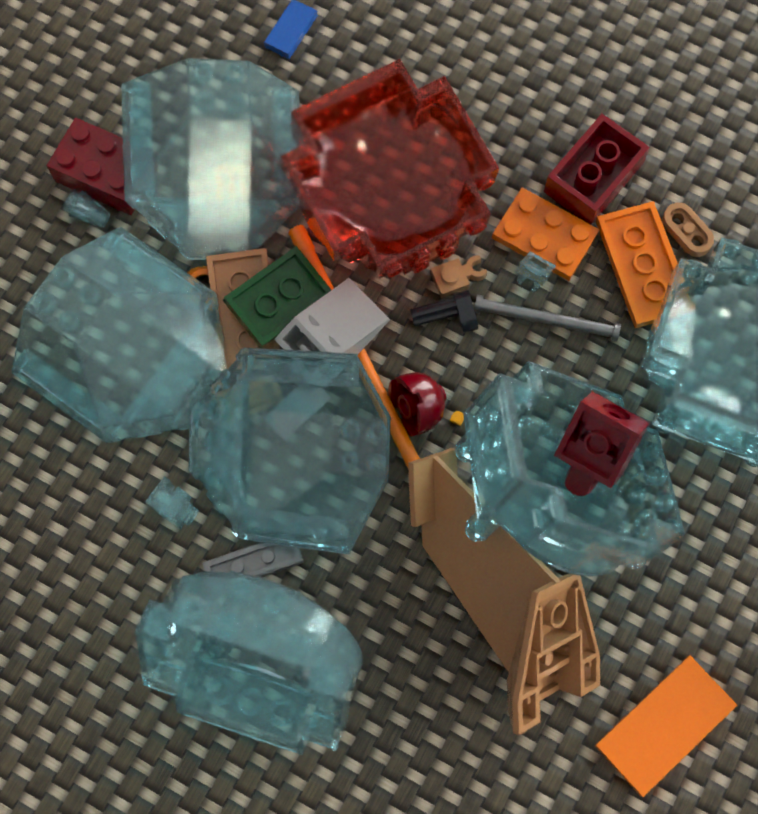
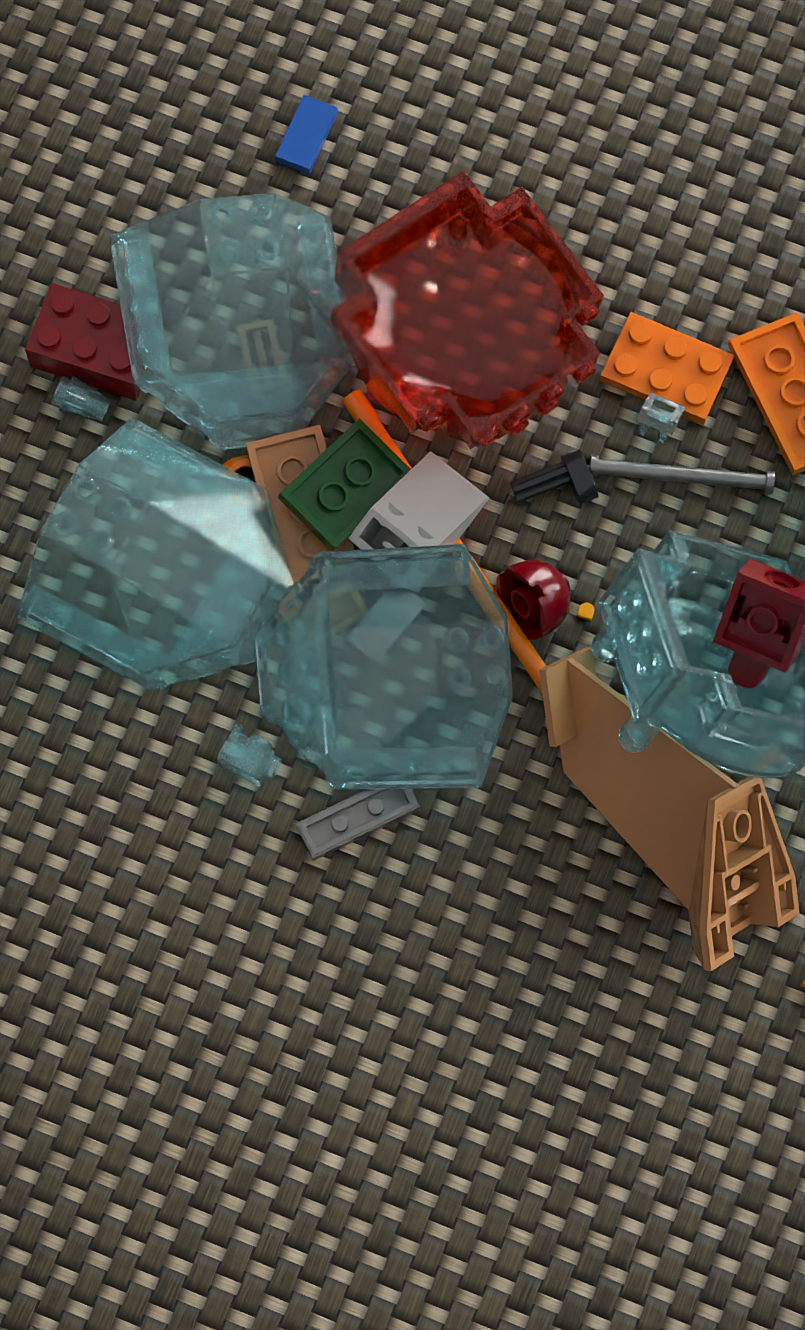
camera: 10 degrees left, 0 degrees up
clear light blue windscreen [135,570,363,755] -> none
medium nougat plate [430,255,487,299] -> none
dark red brick [544,114,650,225] -> none

